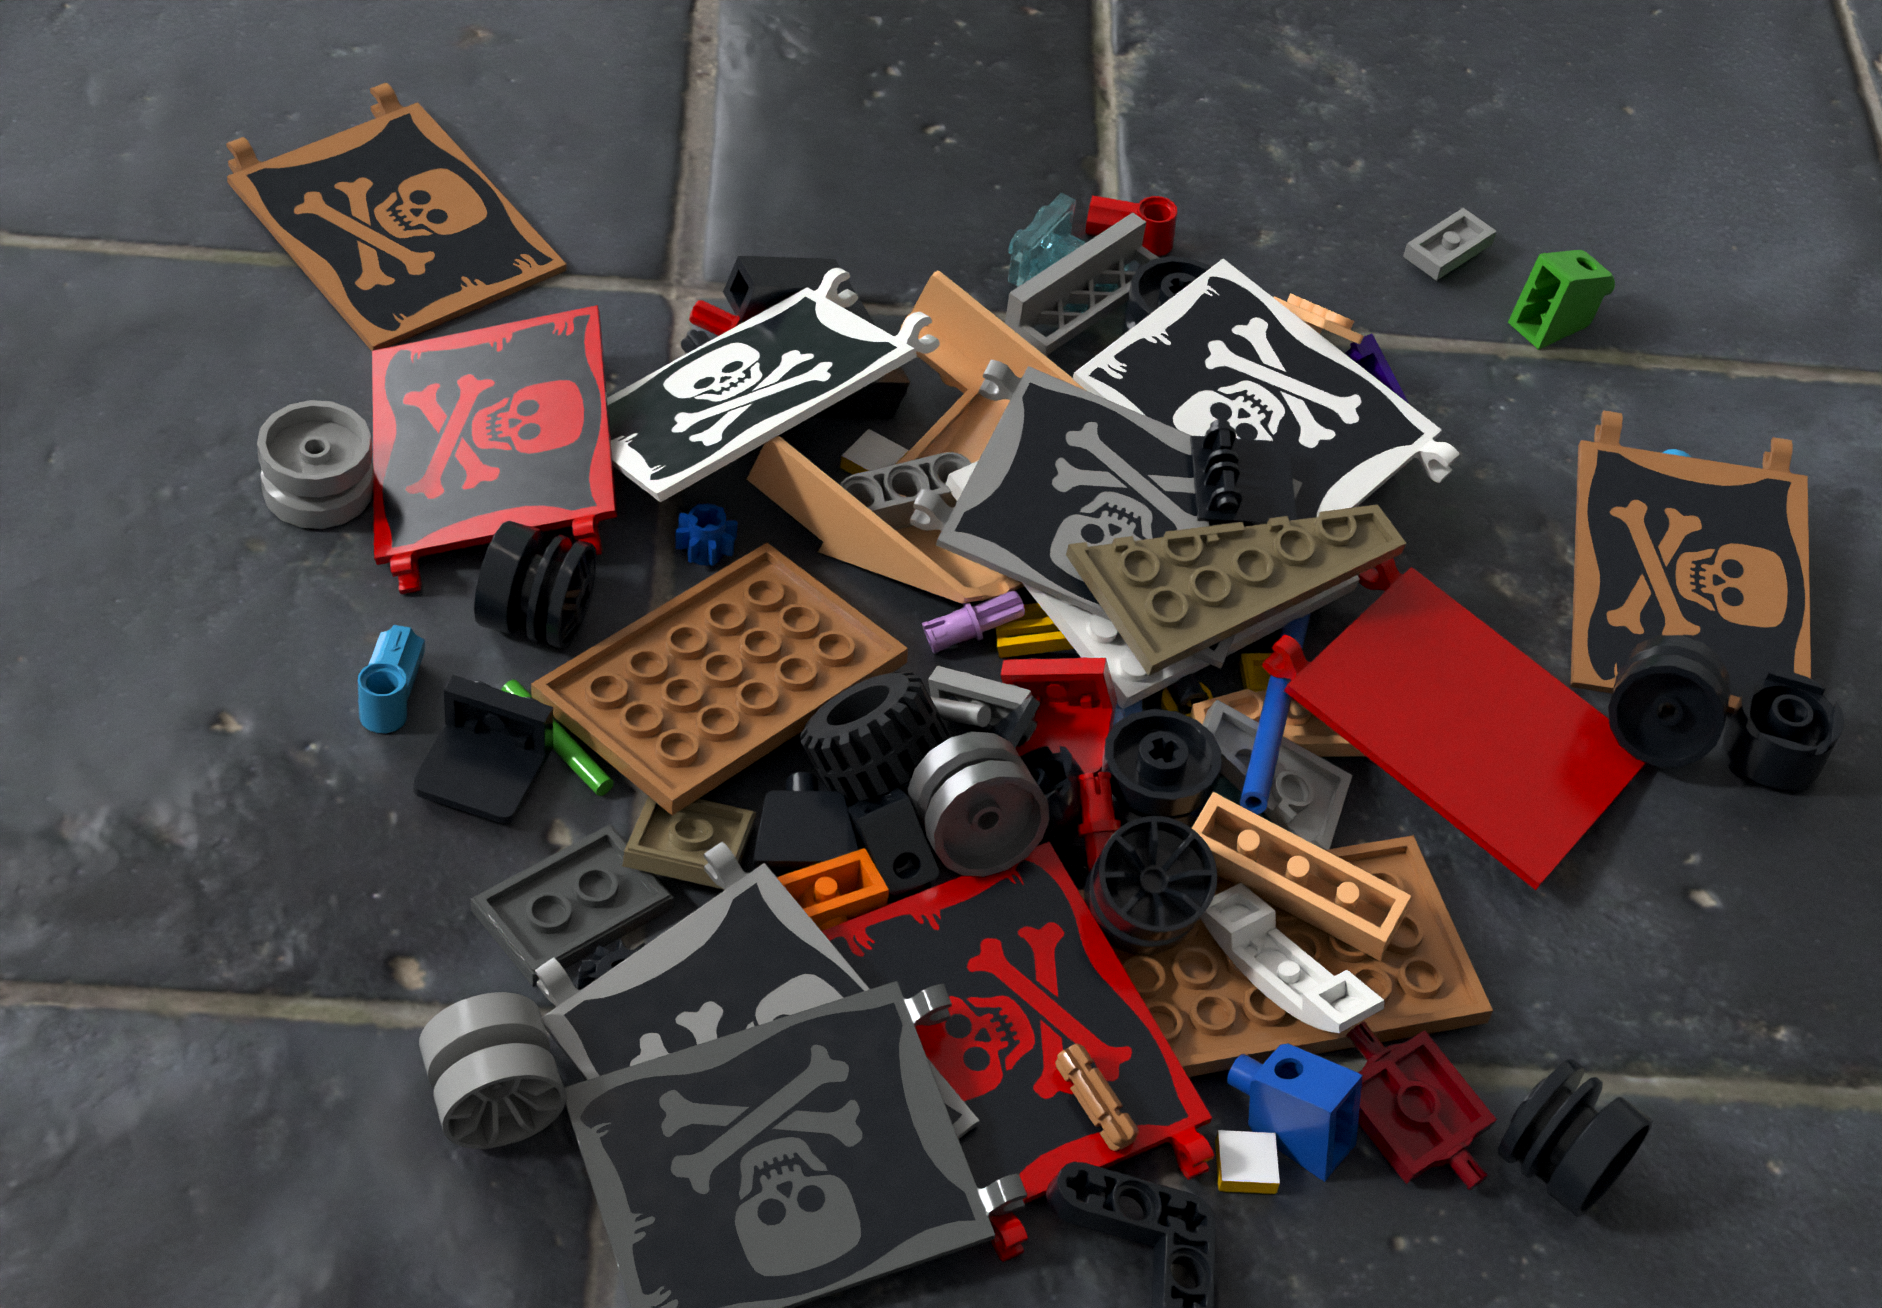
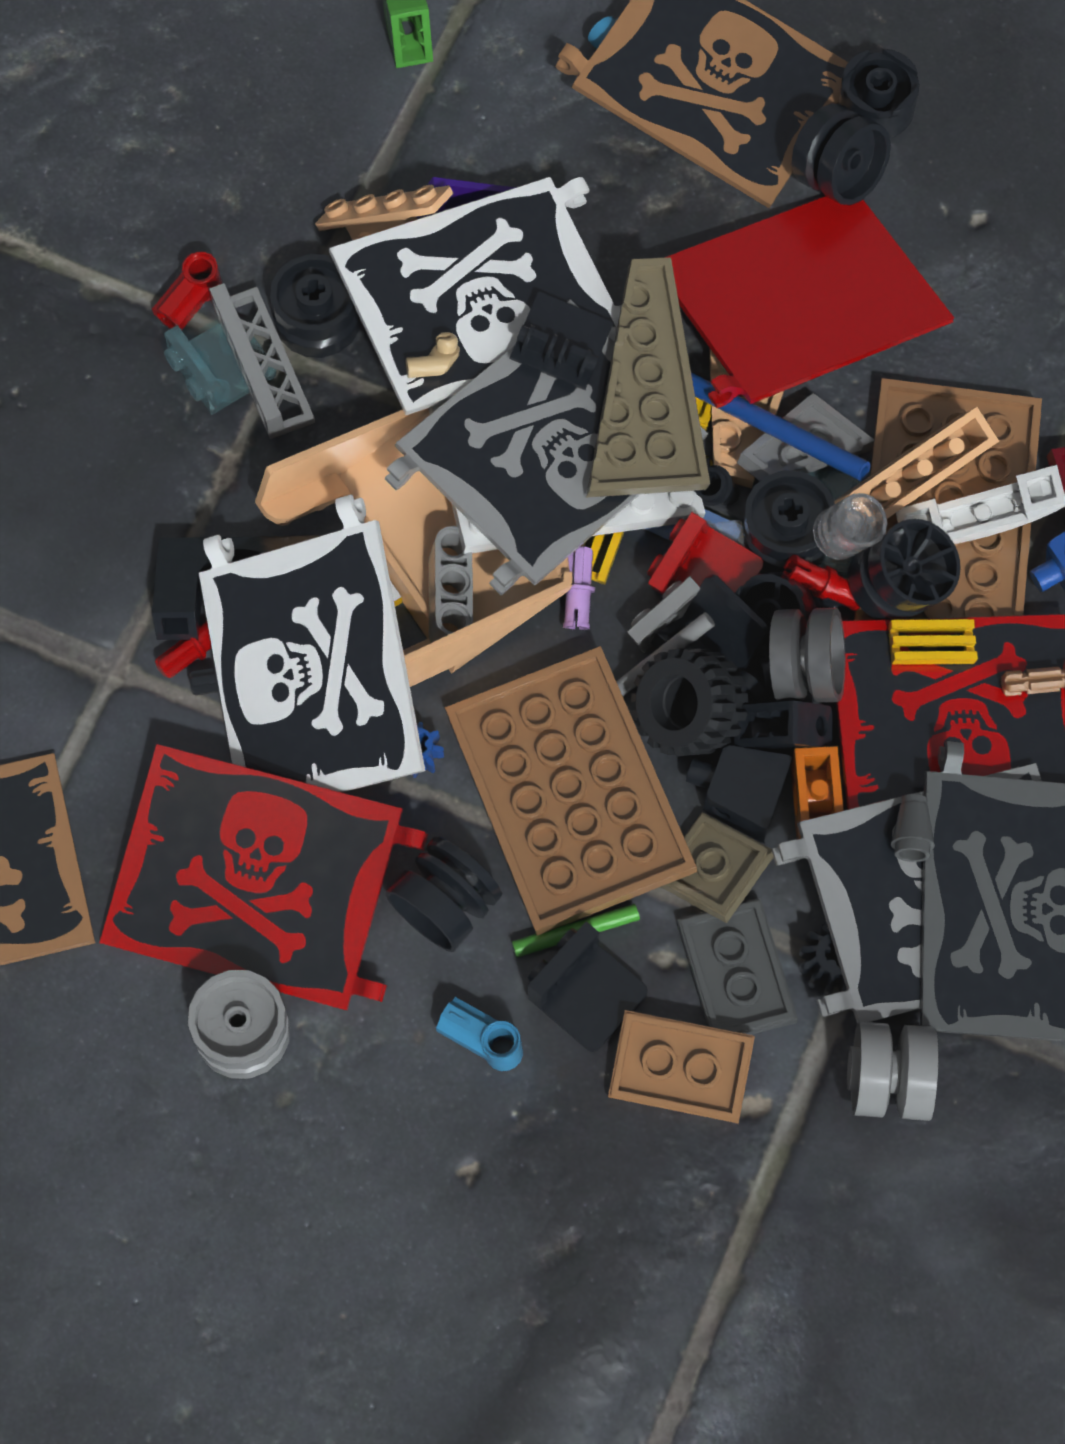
camera: 60 degrees left, 20 degrees up
light grey plate [1403,208,1497,281] -> none
none -> tan arm [406,332,460,378]
none -> medium nougat tile [608,1010,755,1123]
none -> black cone [695,465,739,506]
none -> clear wheel [813,493,887,560]
none -> yellow tile [888,619,978,665]
none -> dark grey cone [891,794,935,862]

